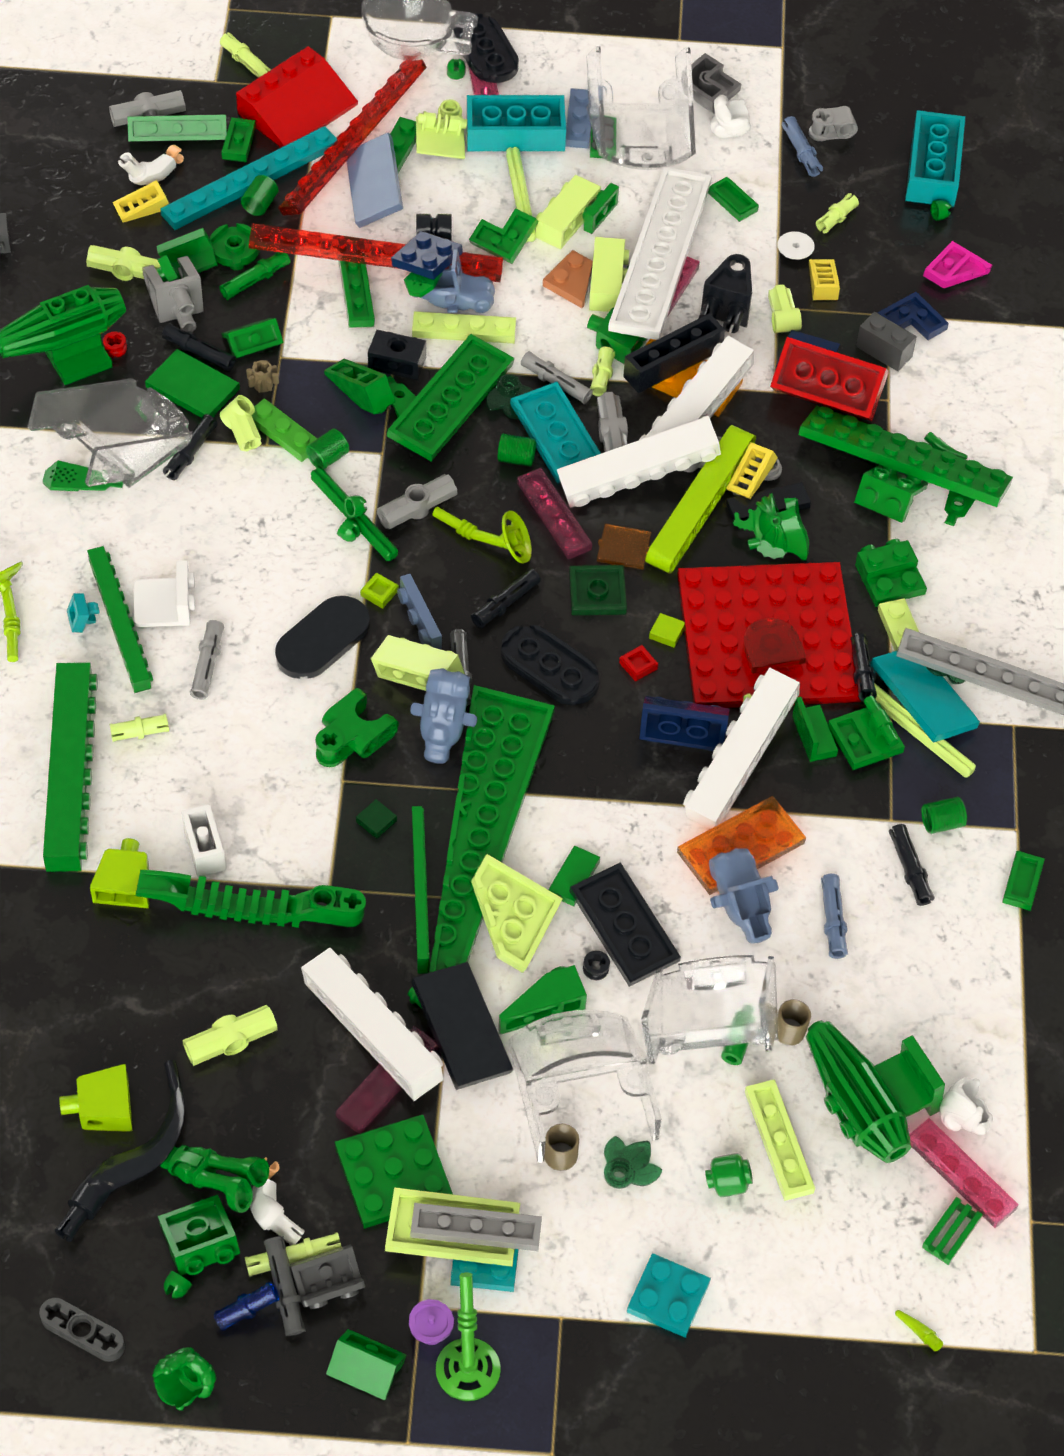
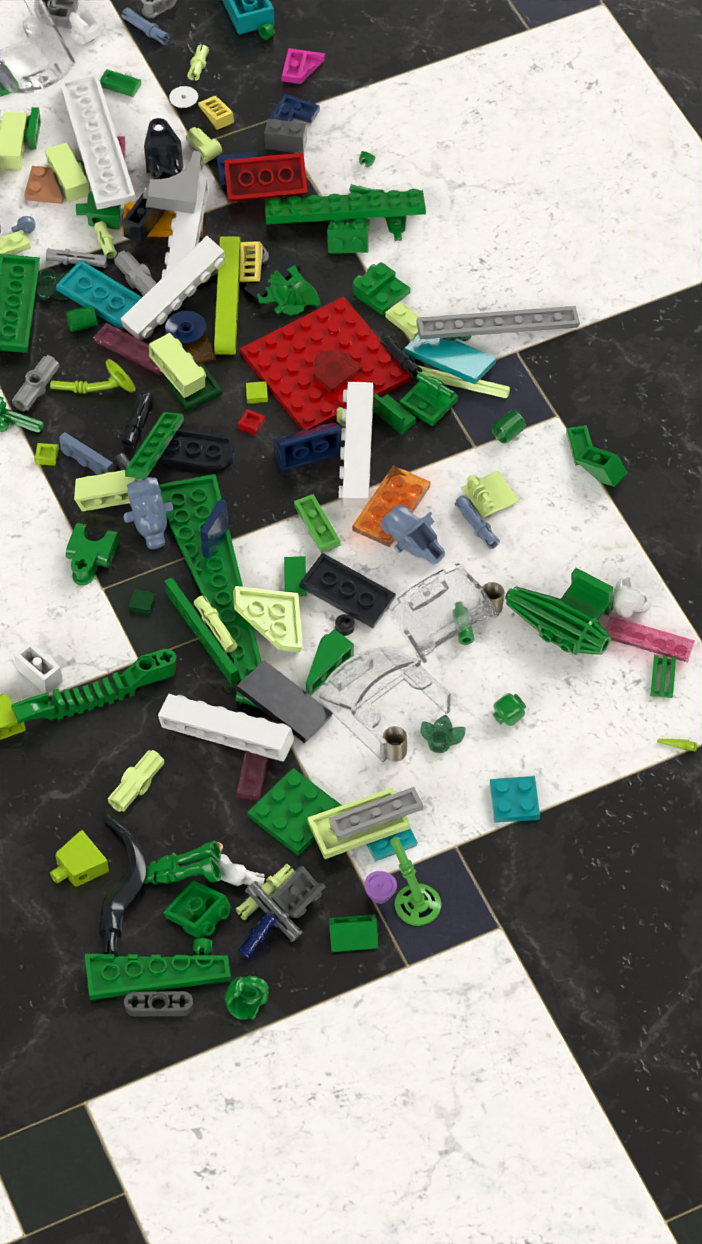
camera: 25 degrees left, 0 degrees up
black tile [275,596,370,679] -> none
yellowish green plate [745,1079,815,1201] -> none
black pin [889,824,935,906] -> none
none -> sand blue piece [11,216,36,233]
none -> green wing [85,954,231,1000]
none -> green tile [125,412,184,479]
none -> light grey arch [143,151,201,214]
none -> yellowish green brick [149,333,206,398]
none -> dark blue dish [165,311,206,344]
none -> yellowish green pin [194,596,237,653]
none -> dark blue tile [200,499,229,559]
none -> bright green plate [294,494,341,553]
none -> green hinge [359,151,376,167]
none -> yellowish green hinge [461,471,519,518]
none -> green slope [576,445,627,487]

